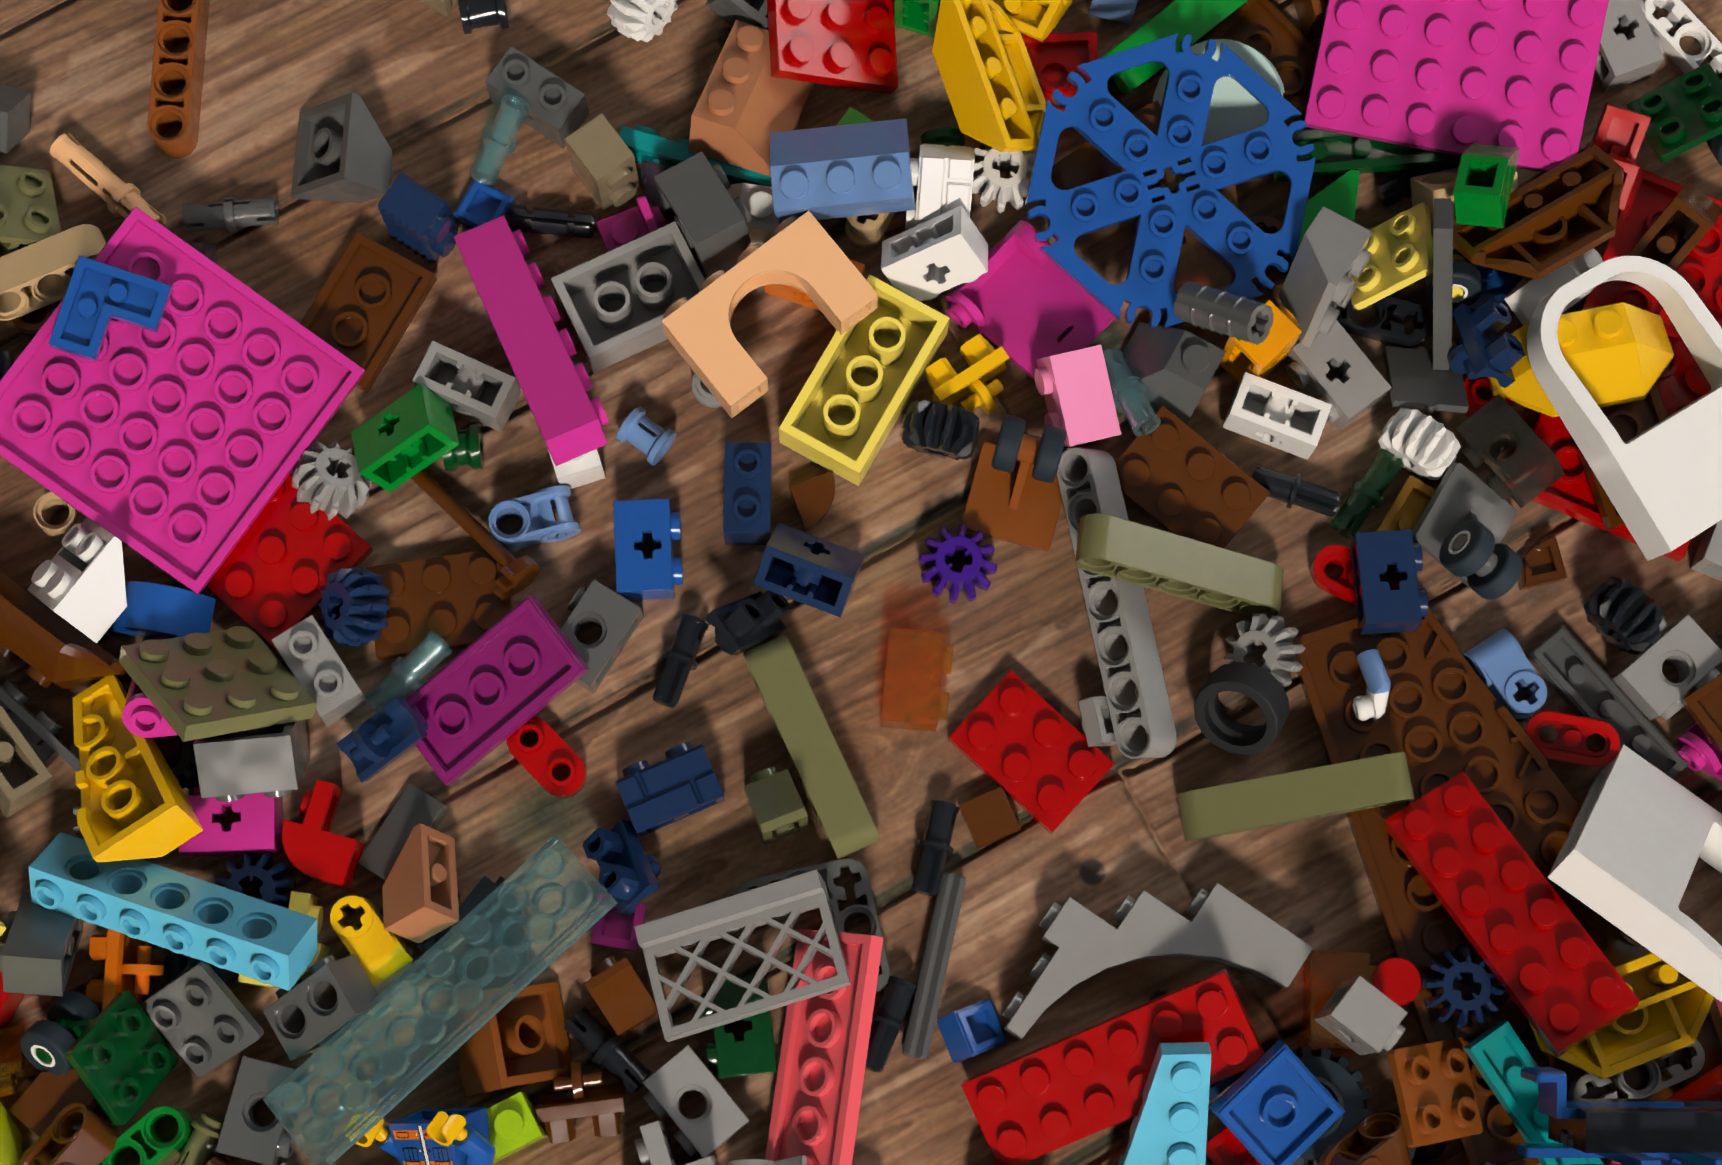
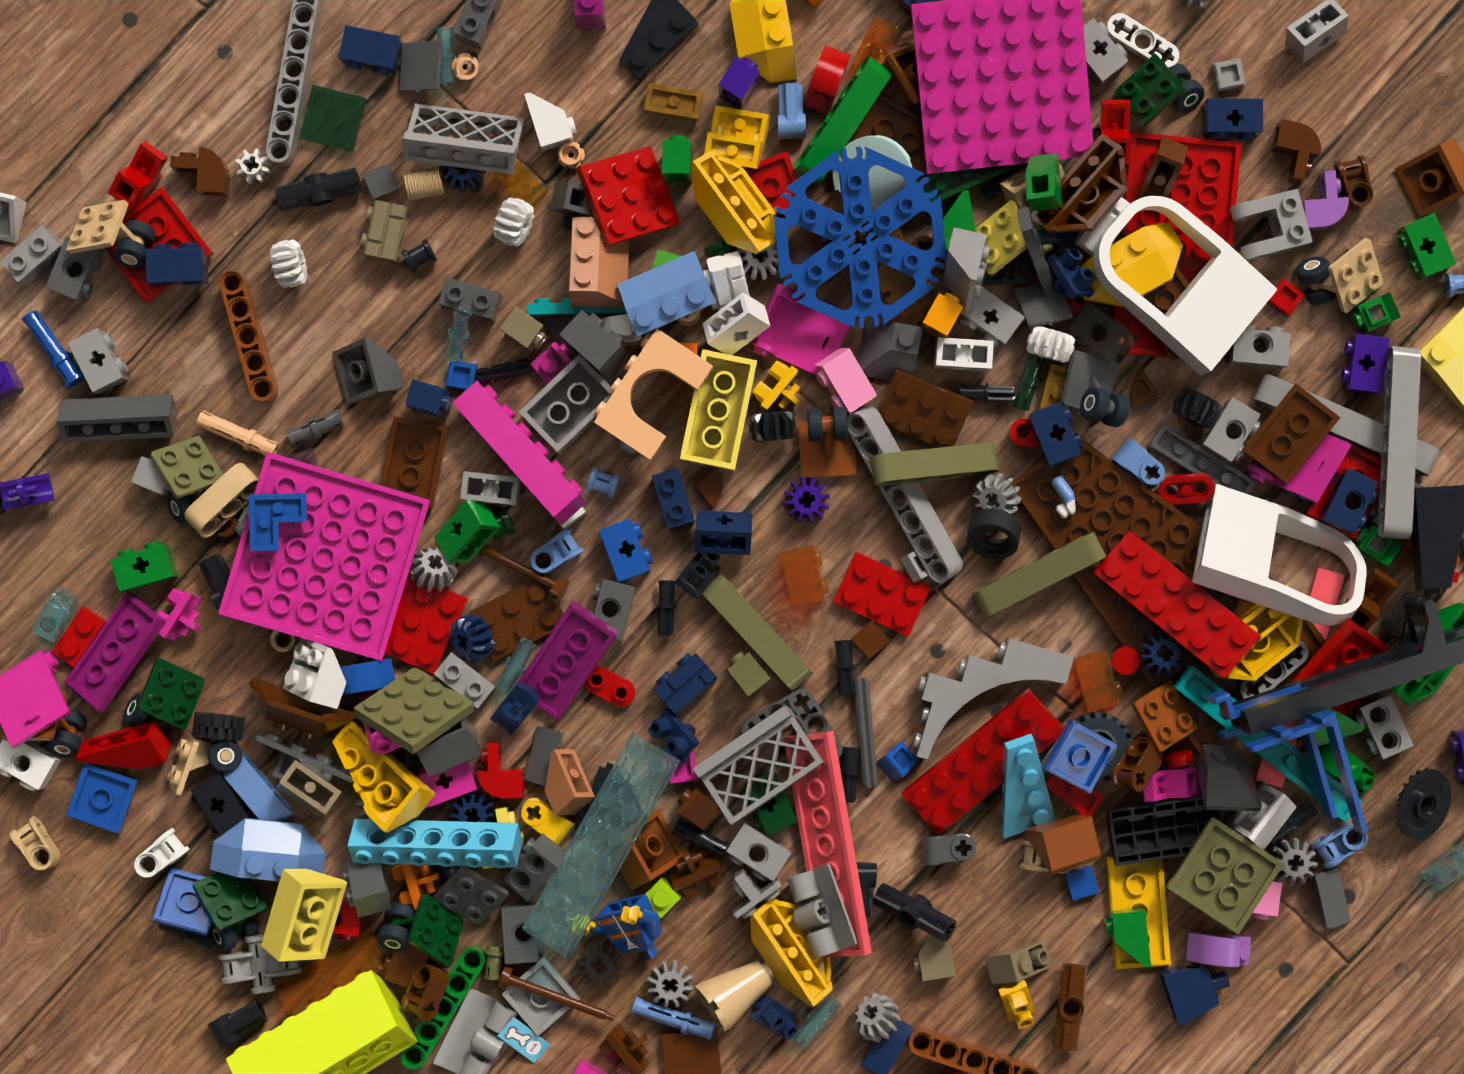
camera: 10 degrees left, 10 degrees up
clear light blue pin [1103,348,1161,436] -> none
dark grey axle [1174,281,1273,345] -> none
light grey brick [1314,976,1408,1056] -> none

